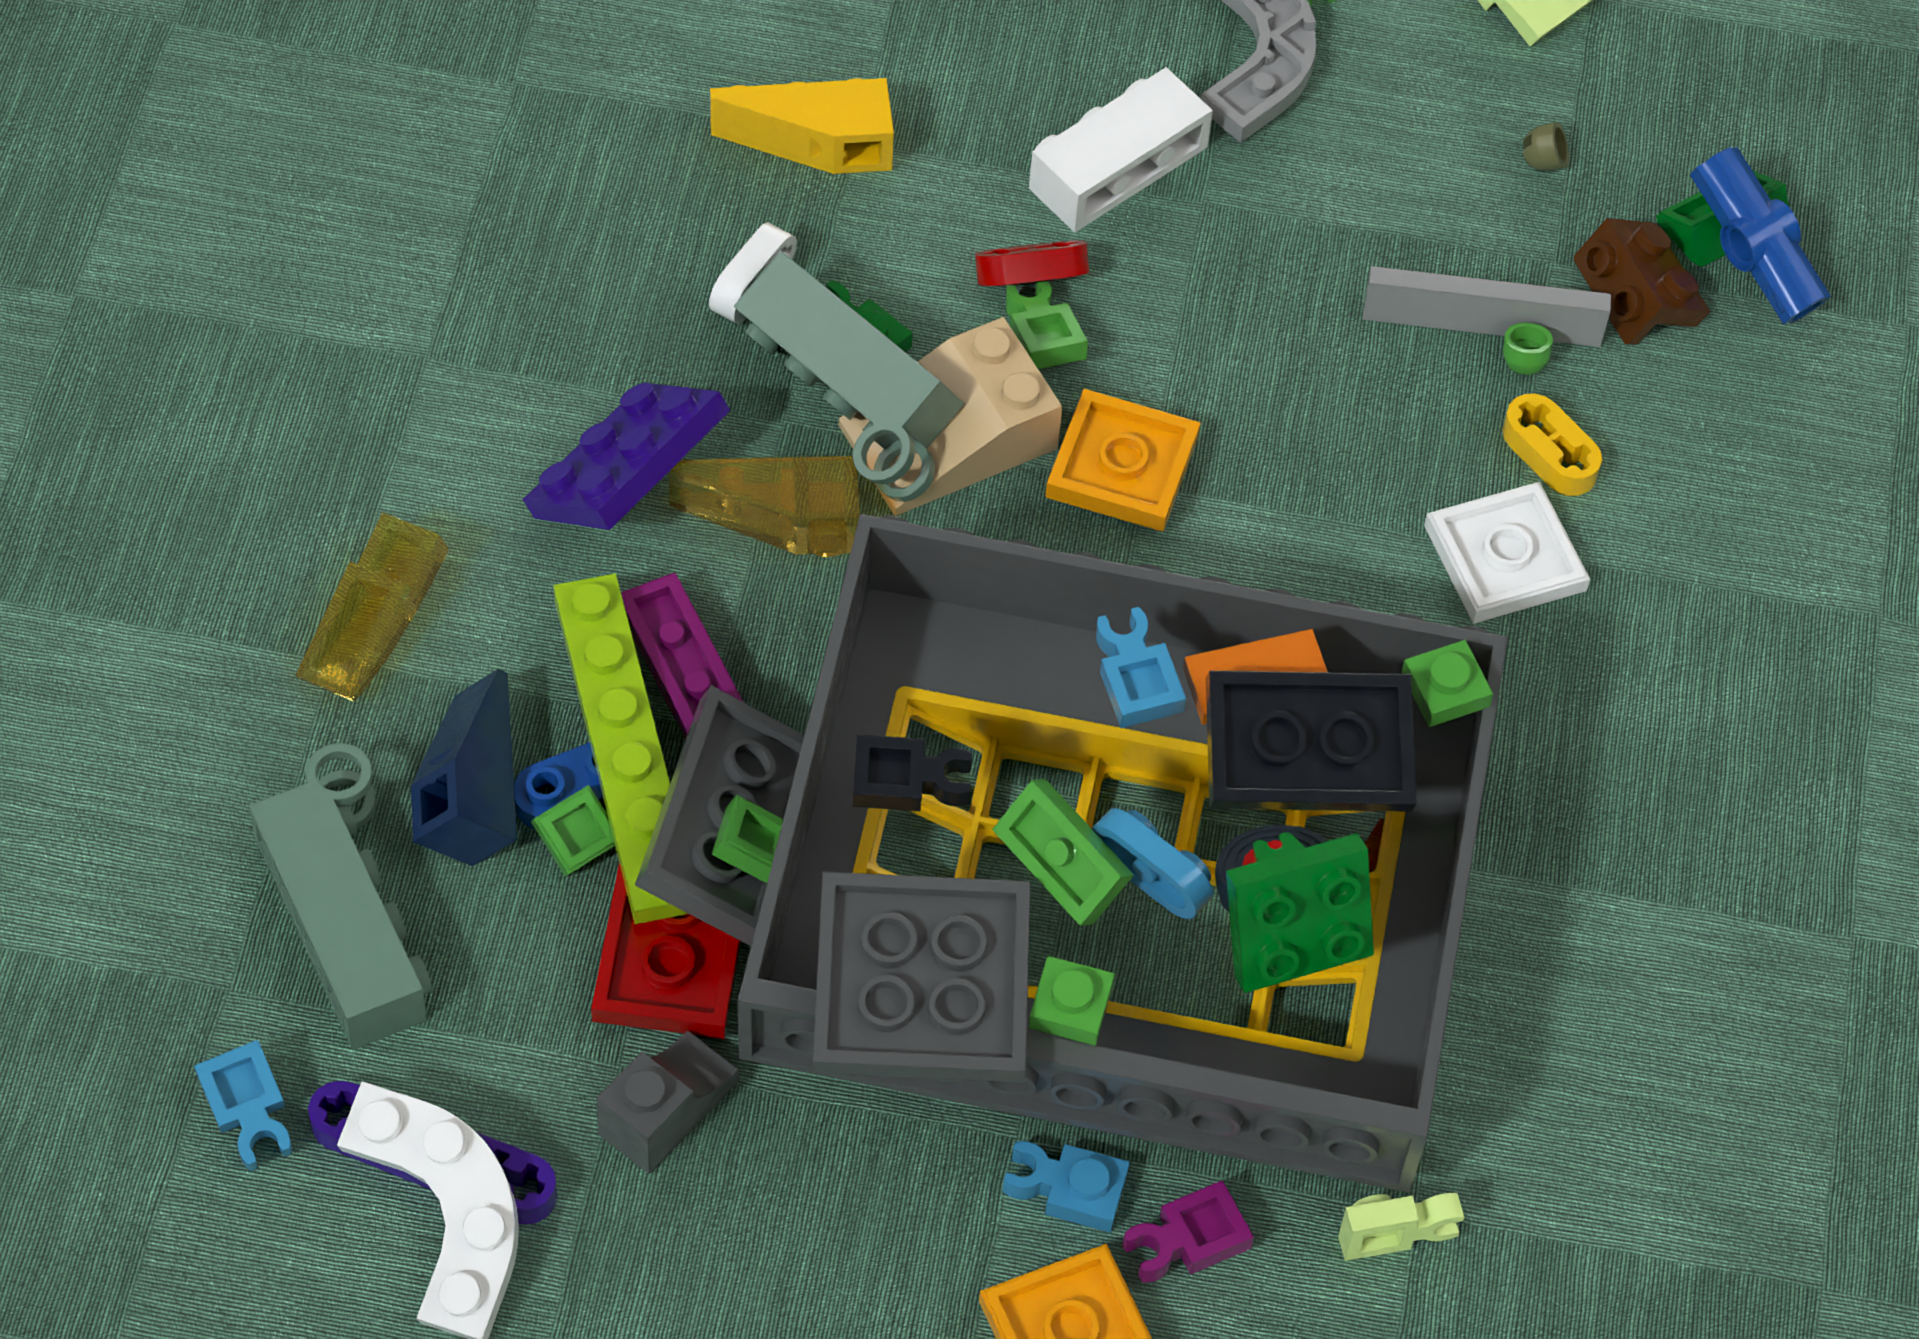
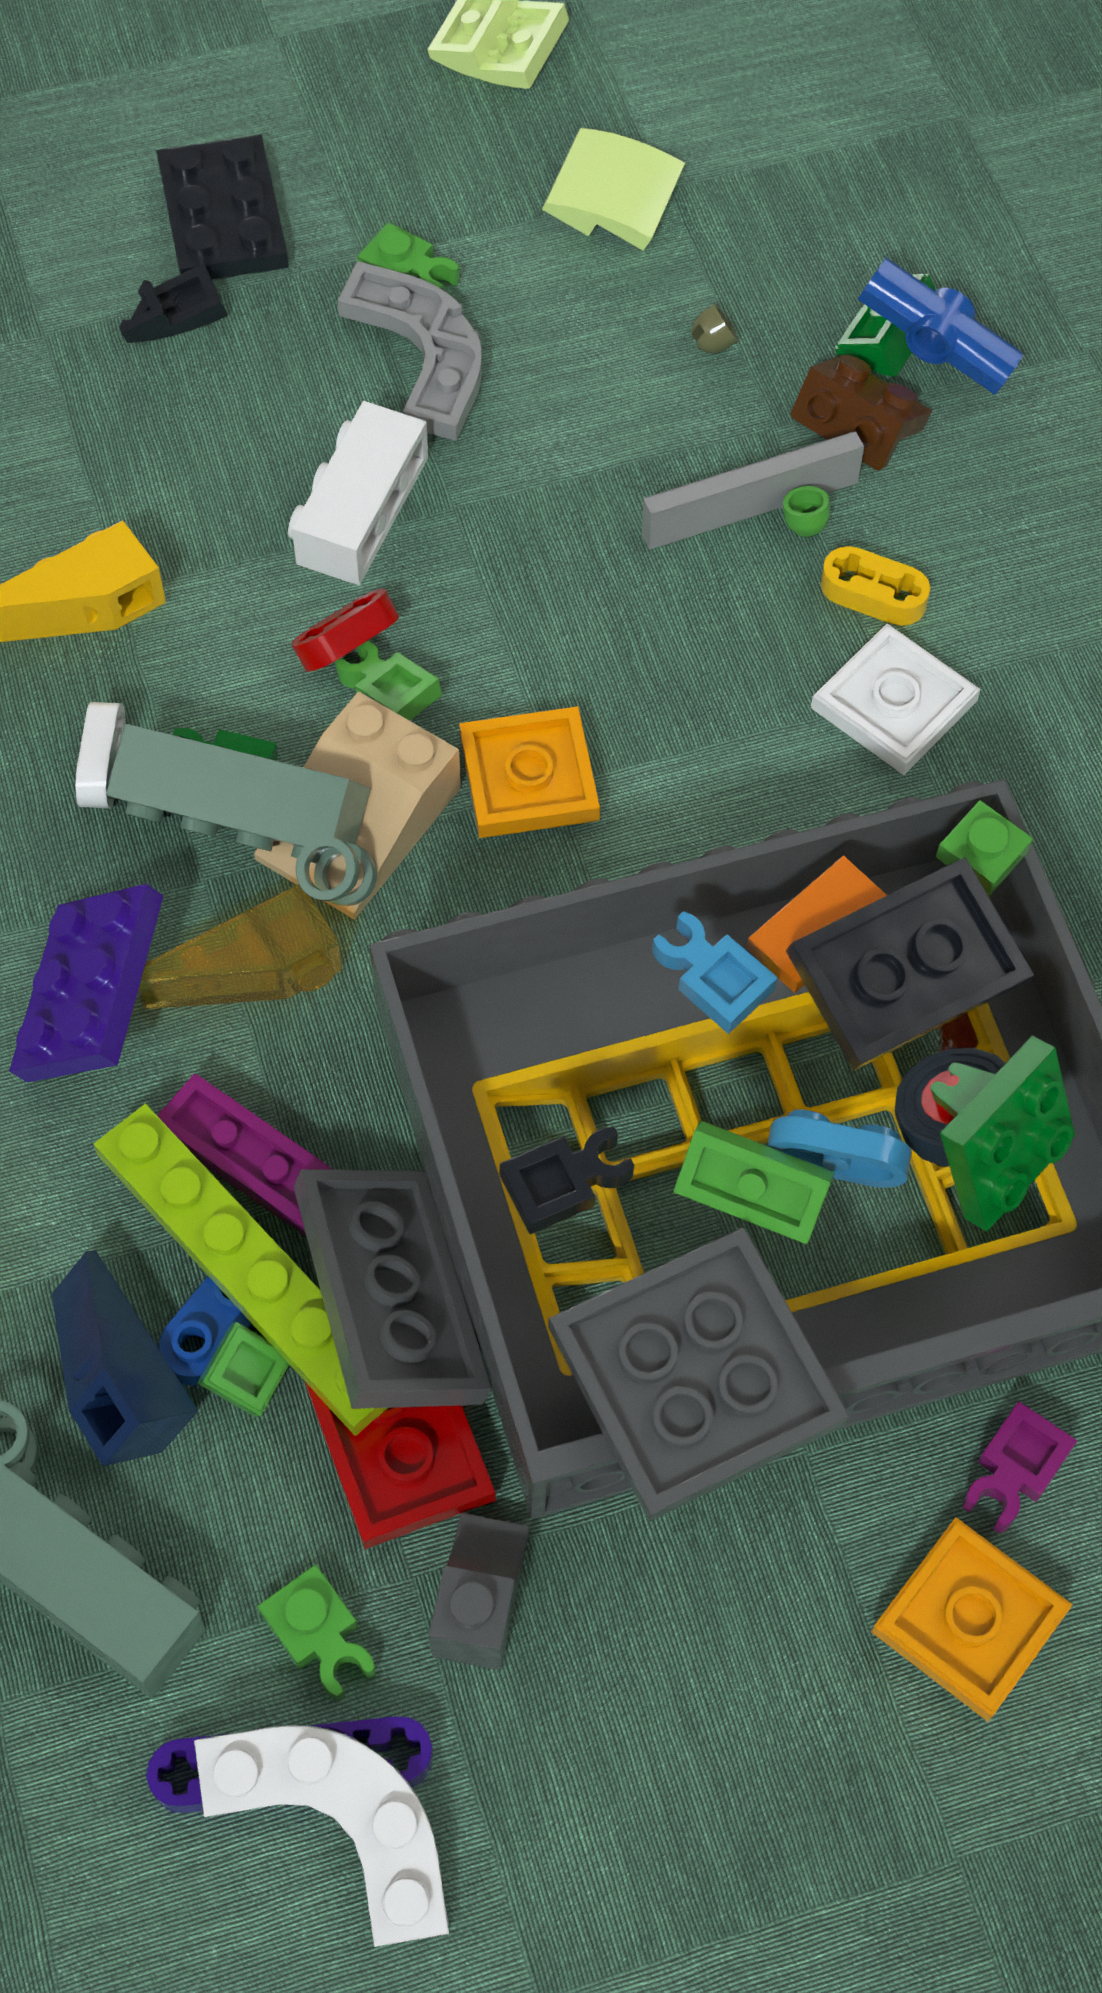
camera: 25 degrees left, 5 degrees up
dark azure plate [194,1040,292,1171] -> none
bright green tile [711,795,783,883] -> none
dark azure plate [1002,1141,1130,1233] -> none
bright green plate [1028,956,1115,1046] -> none
none -> bright green plate [257,1564,376,1703]

